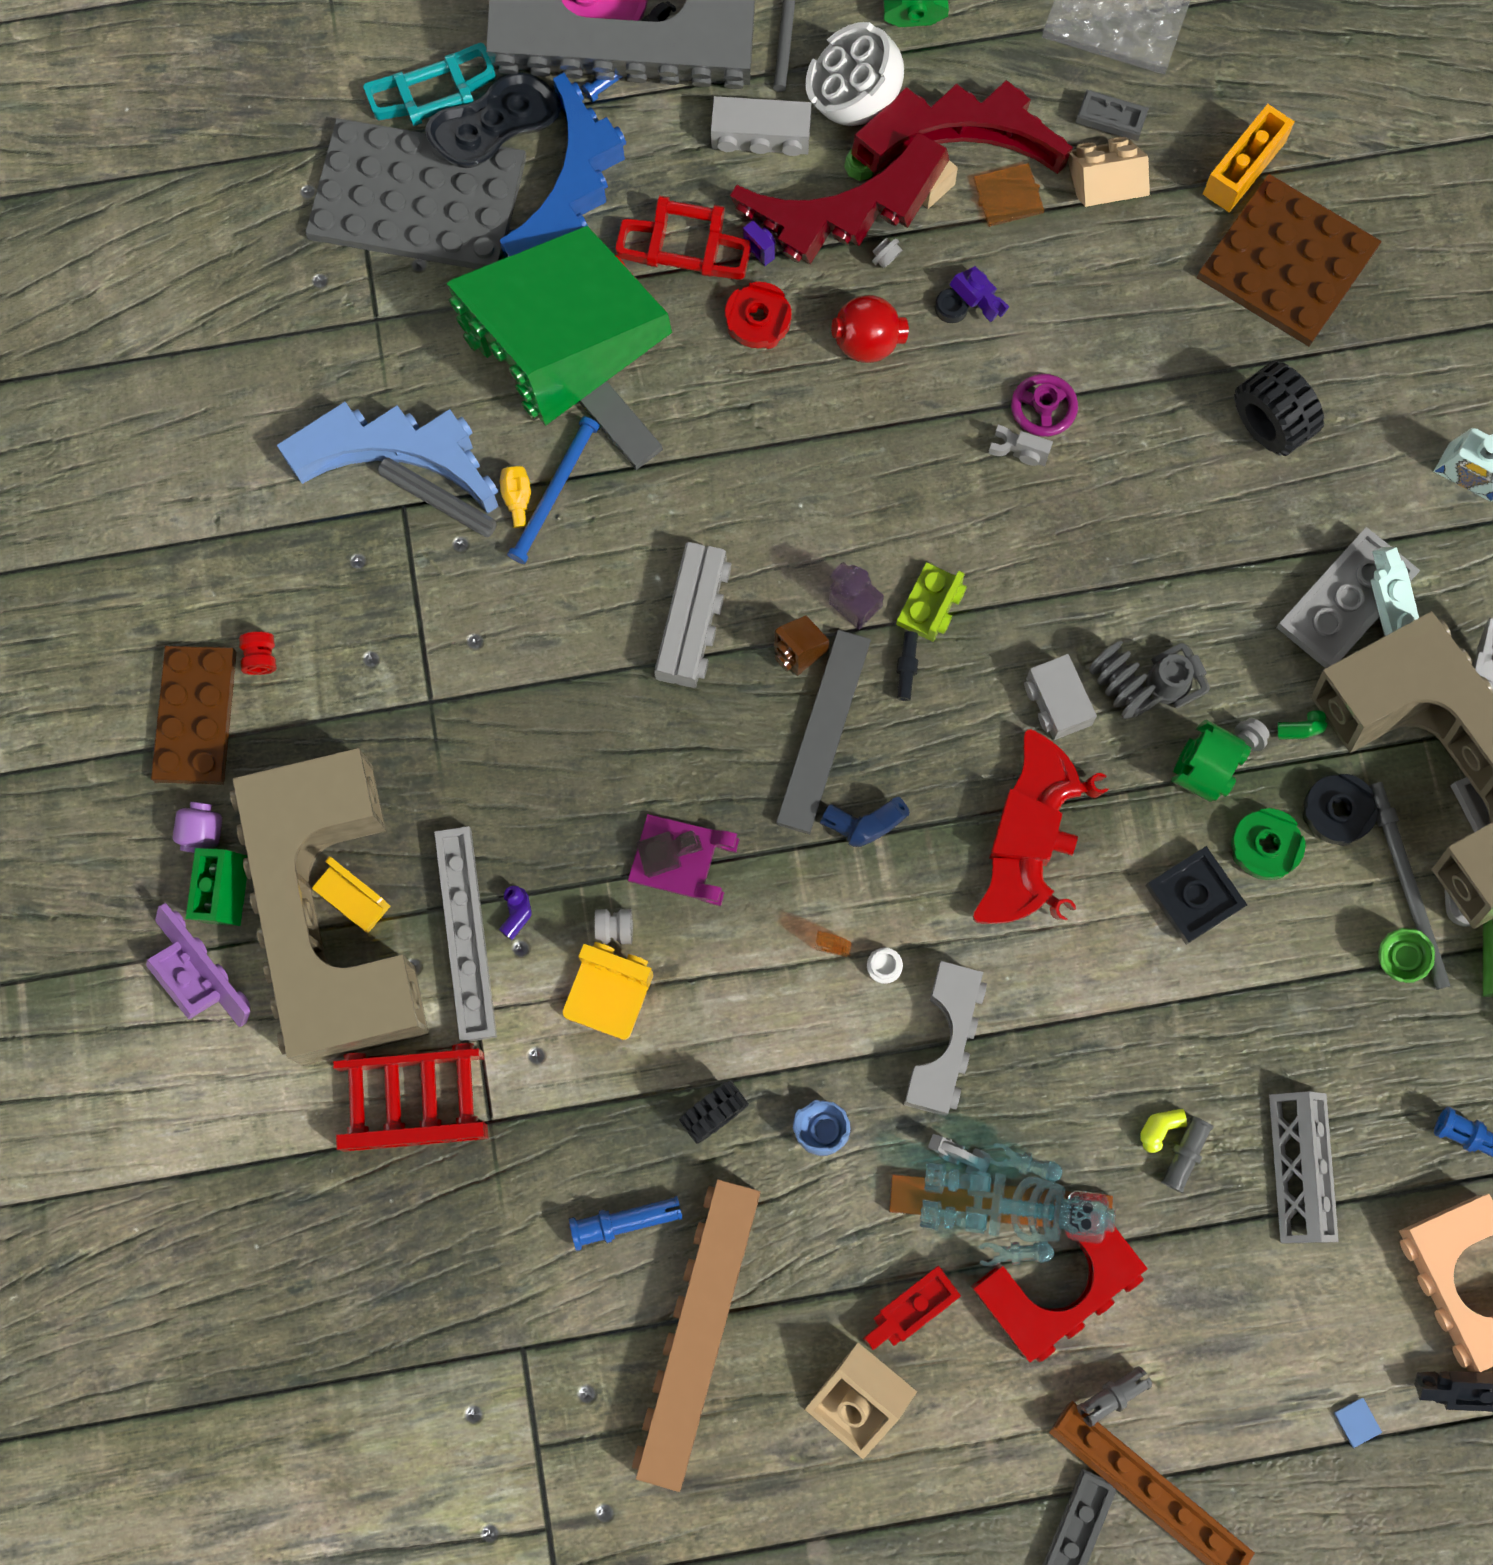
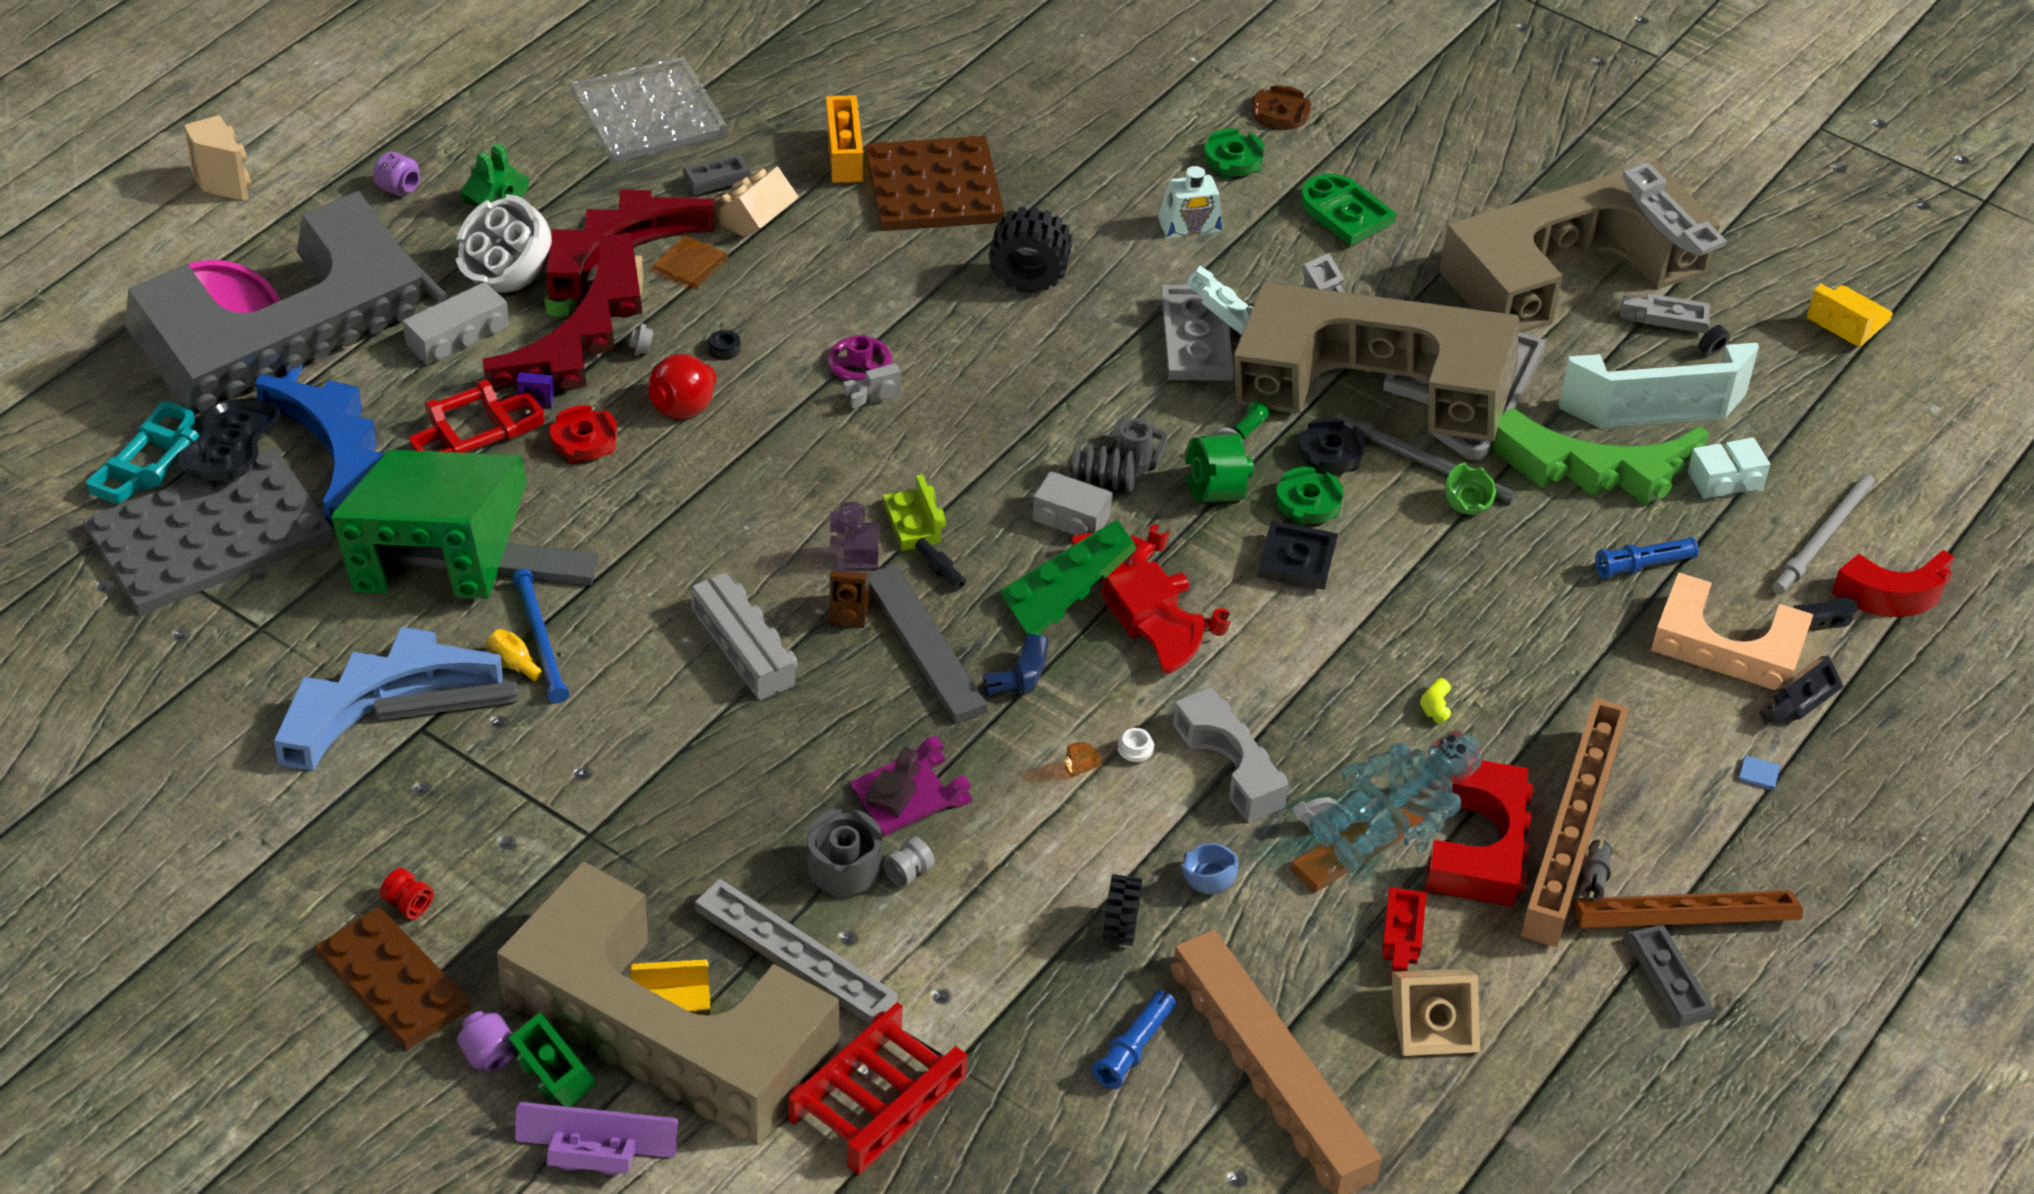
camera: 50 degrees left, 30 degrees down
dark purple arm [498,885,532,940] -> none
yellow bracket [563,942,654,1040] -> none
dark purple plate [949,266,1009,322] -> none
dark grey pin [1161,1116,1214,1193] -> none
light grey fence [1269,1091,1339,1244] -> none
none -> dark grey brick [807,809,882,900]
none -> green wing [999,519,1137,636]
none -> medium nougat brick [1521,698,1629,948]

